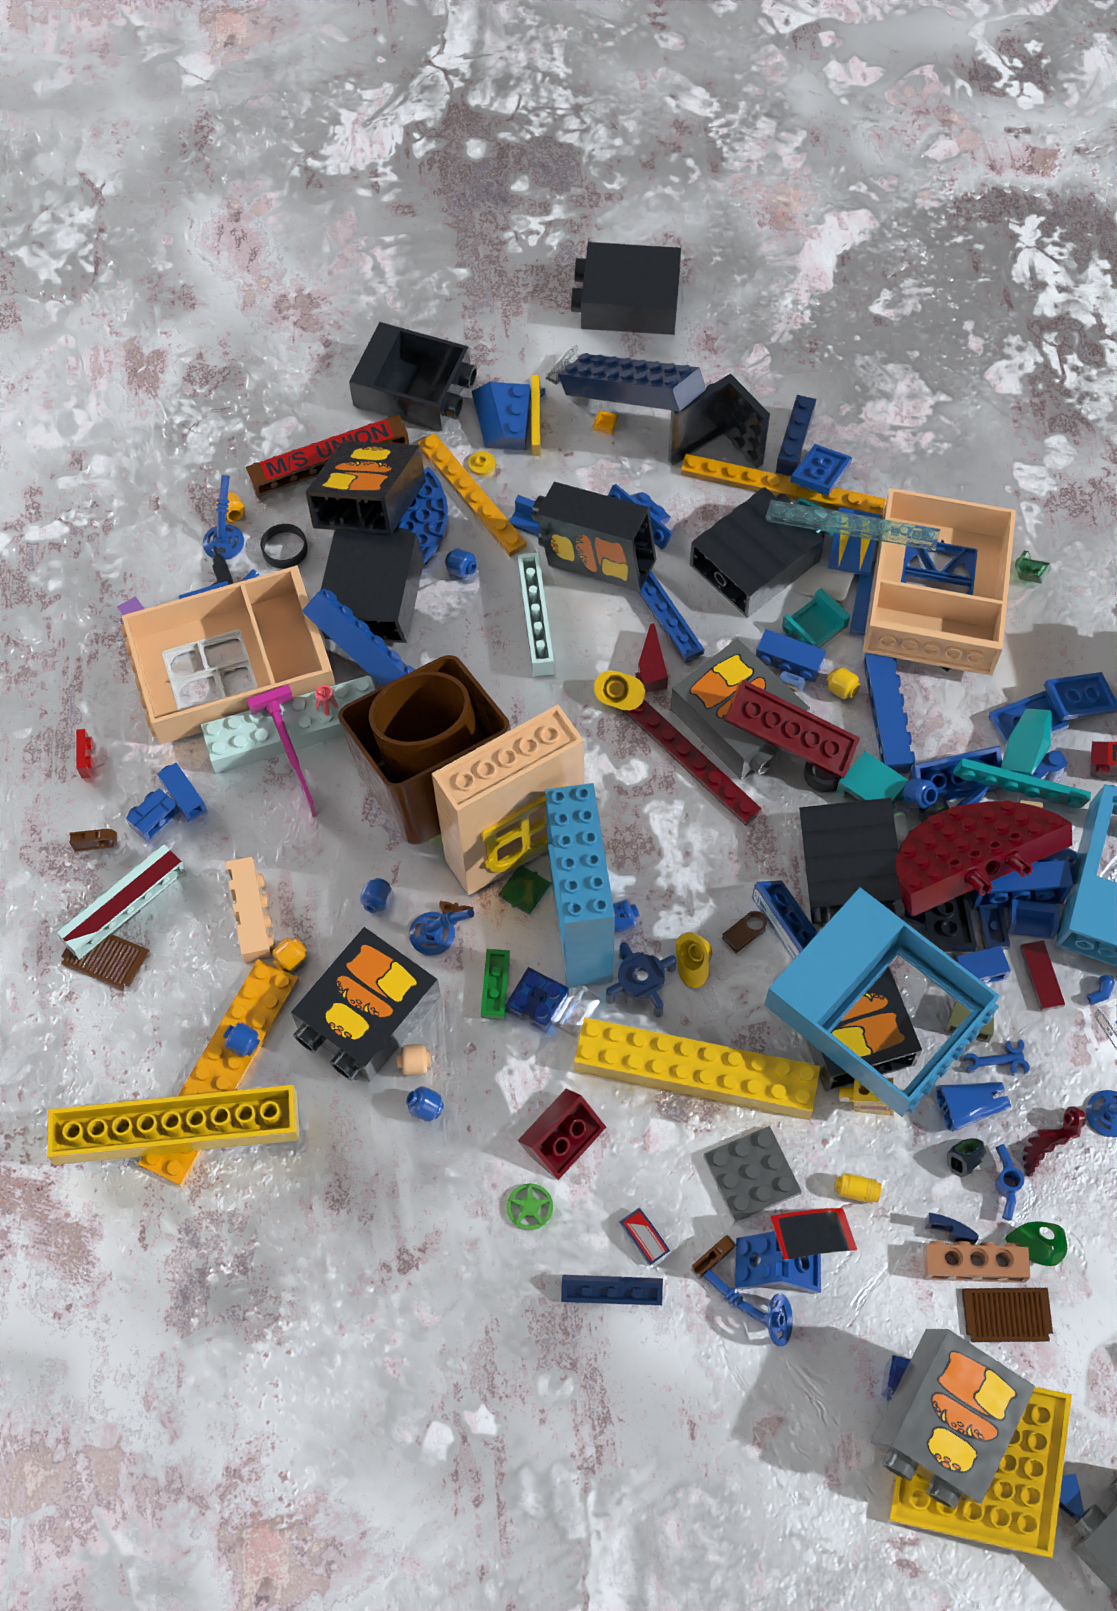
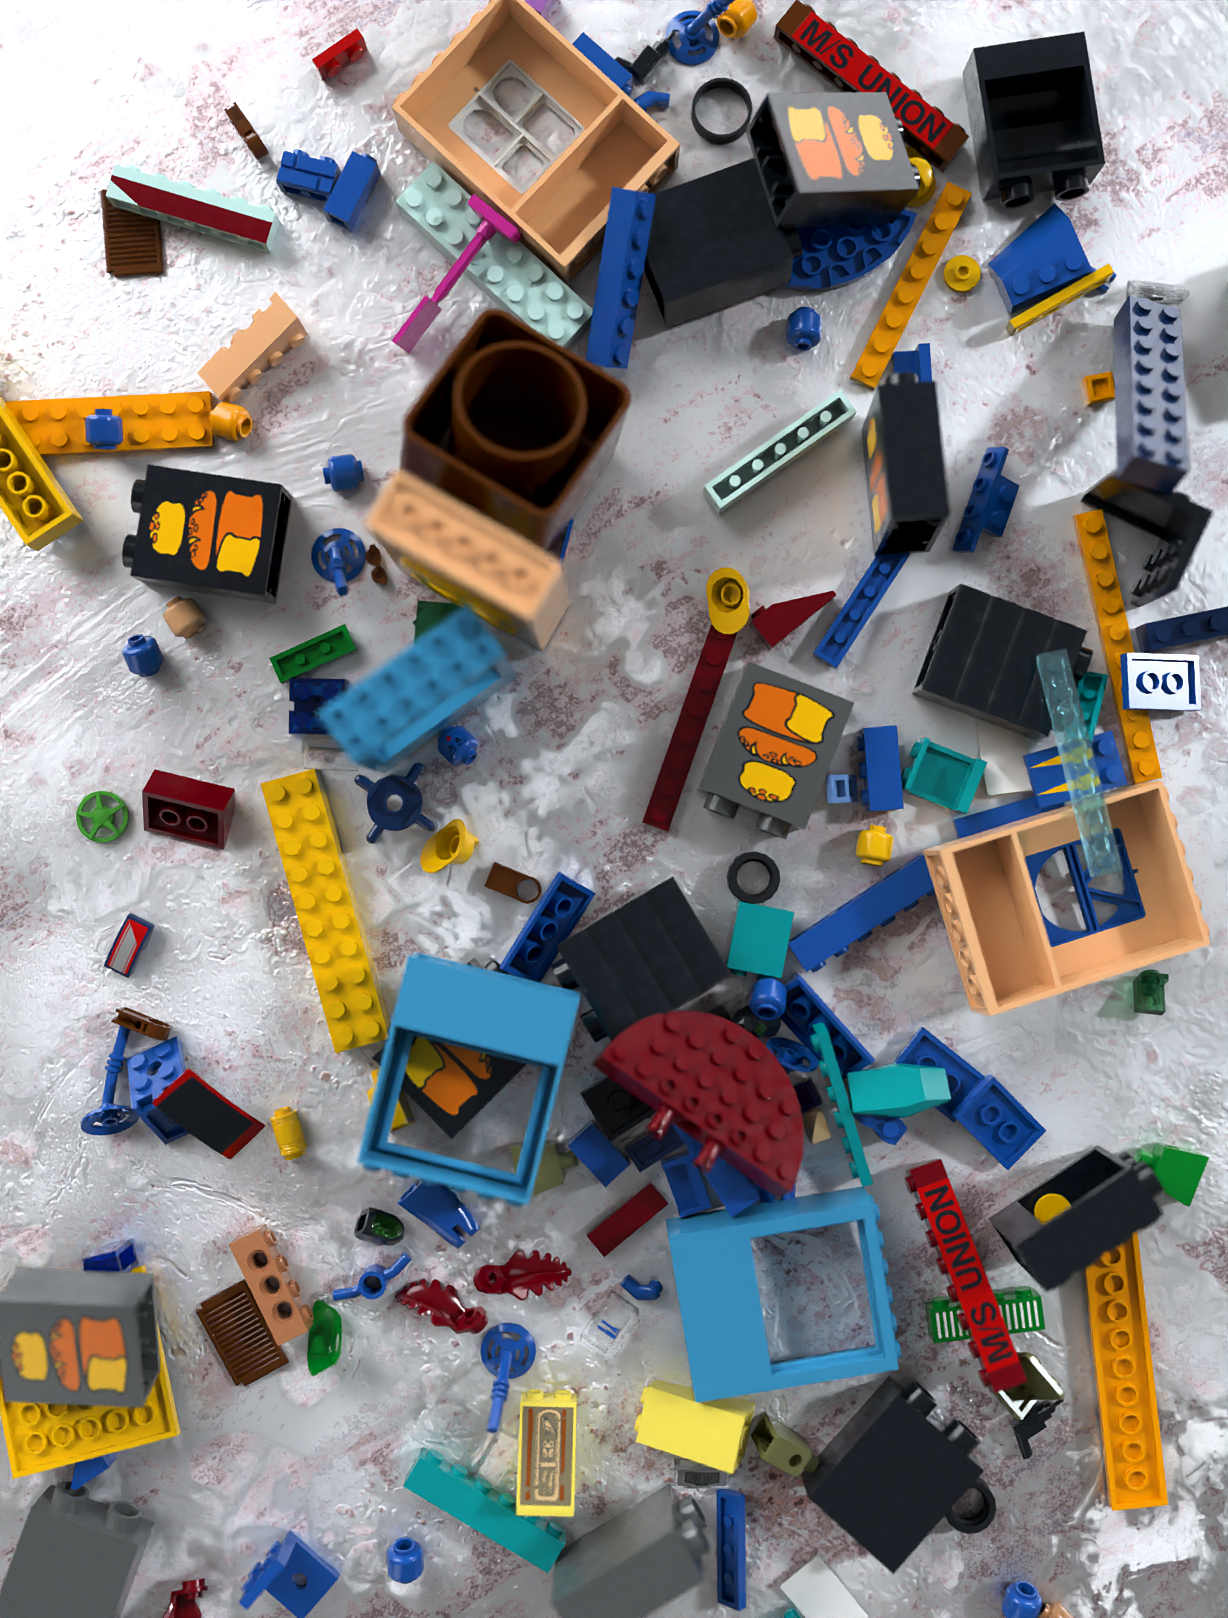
camera: 65 degrees right, 25 degrees up
coral piece [315,685,339,716] -> none
dark blue plate [561,1275,663,1306] -> none
dark grey plate [703,1126,802,1223] -> none
dark red plate [724,680,860,779] -> none
dark blue slope [925,1212,979,1245] -> none
blue bar [963,1039,1030,1076] -> none
none -> dark red plant [473,1250,572,1301]

